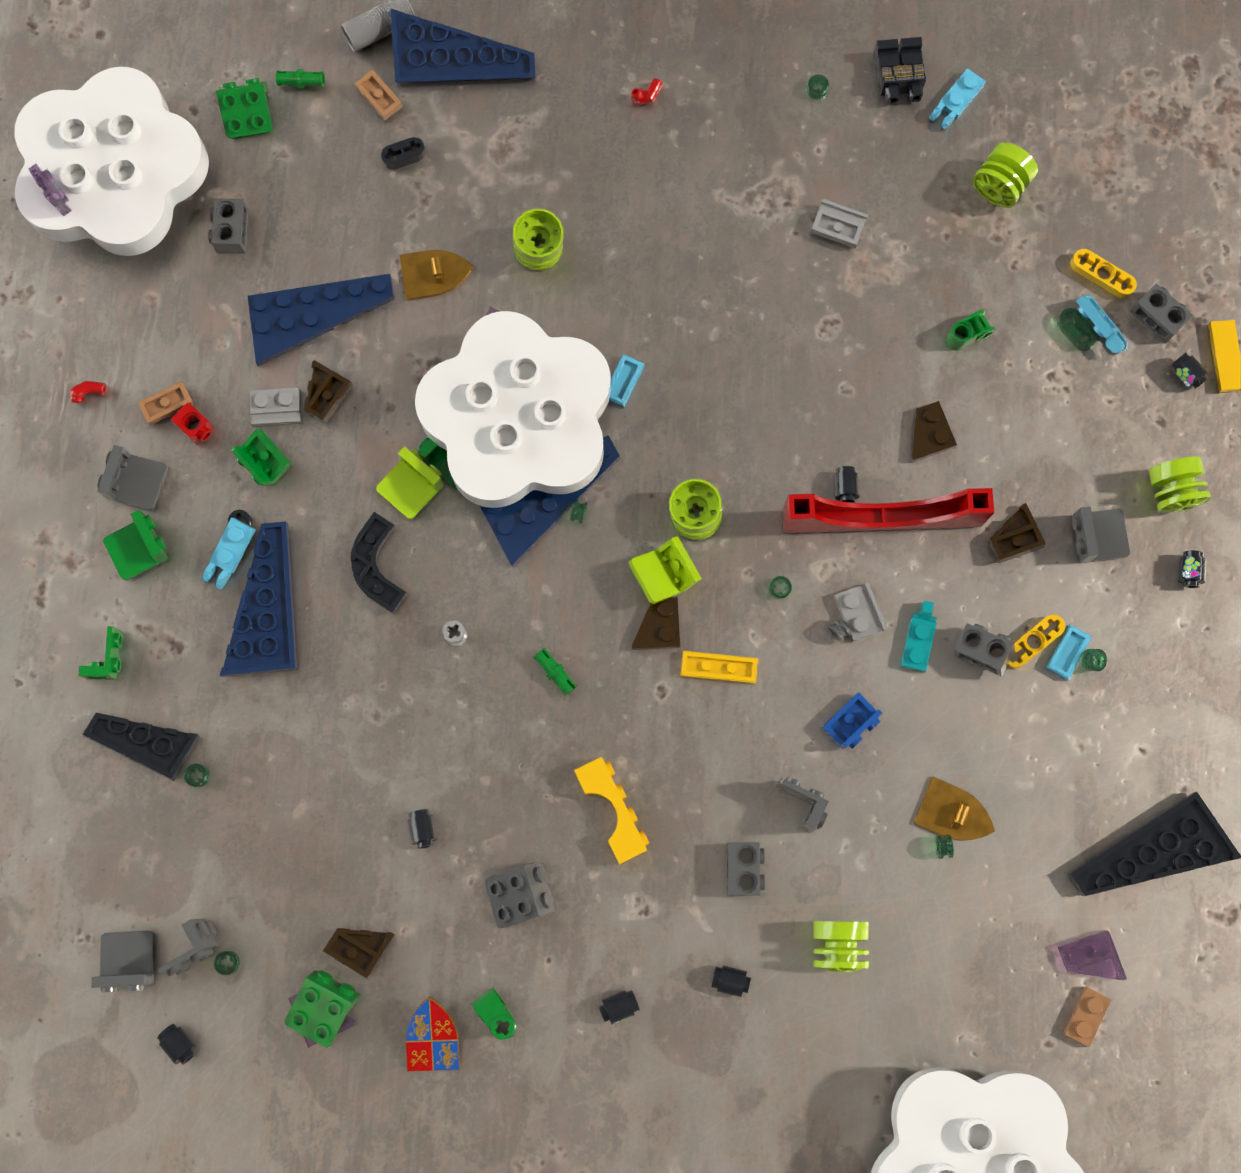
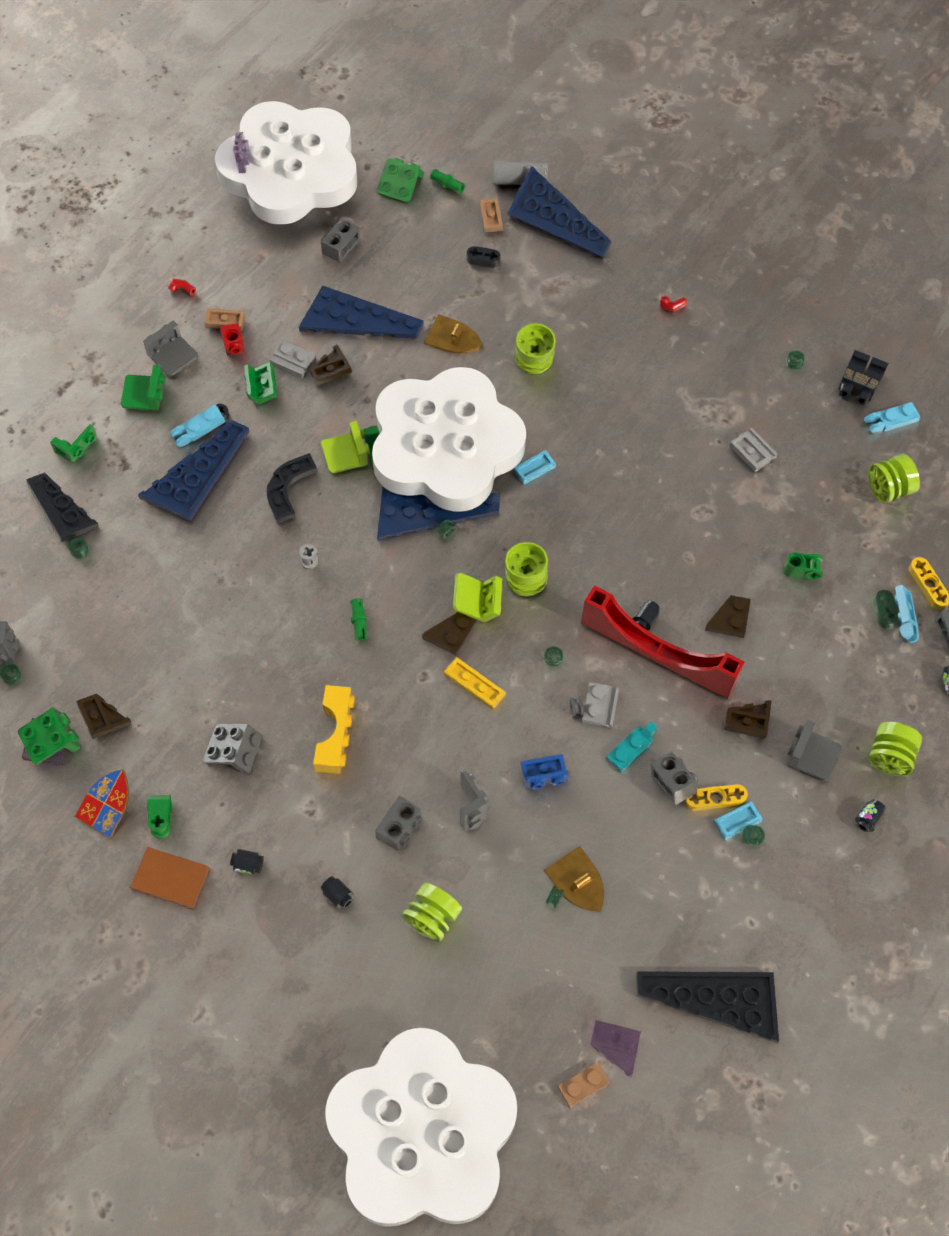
camera: 30 degrees right, 15 degrees down
black brick [407,809,437,849] -> none
none -> dark orange tile [130,847,210,909]

